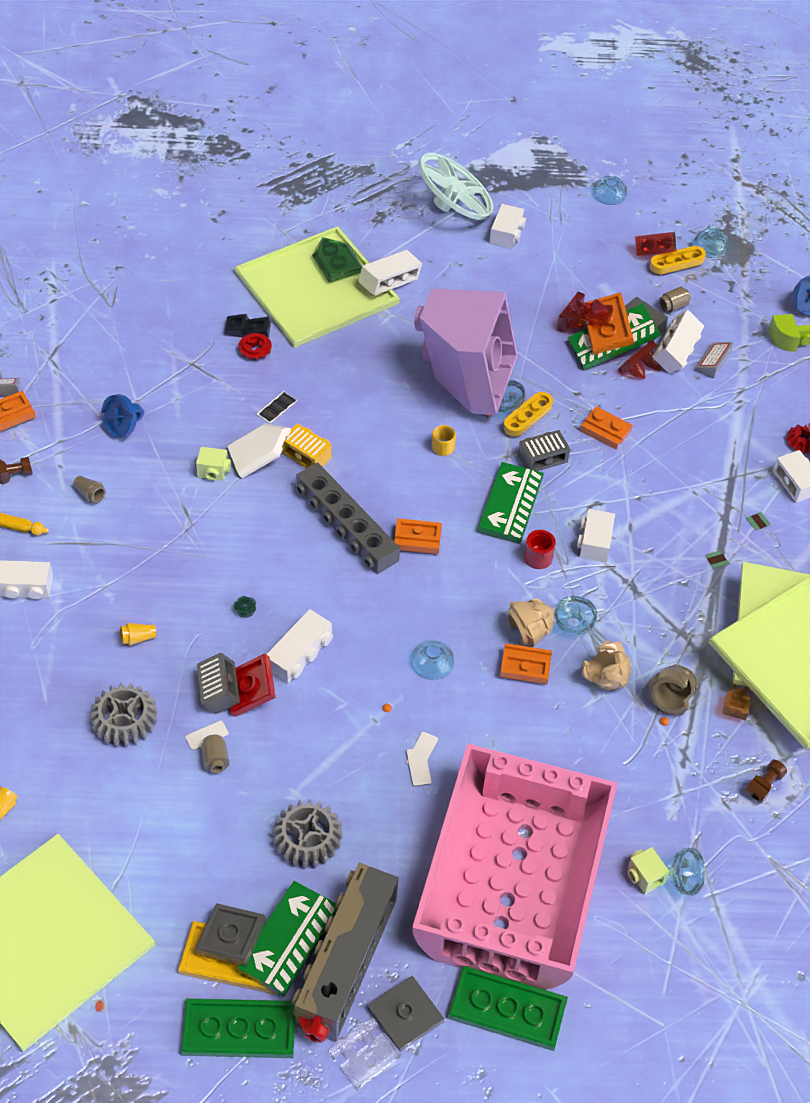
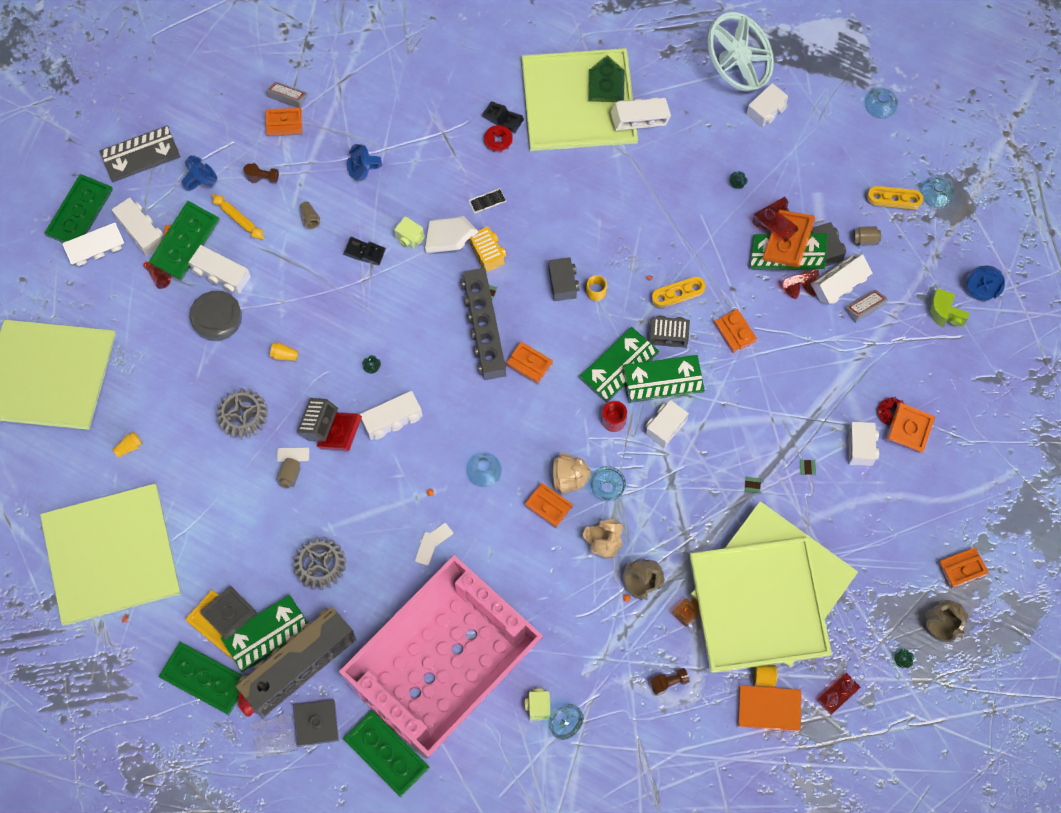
camera: 30 degrees right, 15 degrees up
lavender slope [414,288,518,415] -> none
clear light blue piece [498,380,526,413] -> none
clear red tile [635,232,677,256] -> none
none -> dark grey piece [189,291,242,341]
none -> black slope [343,236,386,265]
none -> dark grey brick [548,257,580,302]
none -> green tile [623,355,705,403]
none -> plate [730,171,747,189]

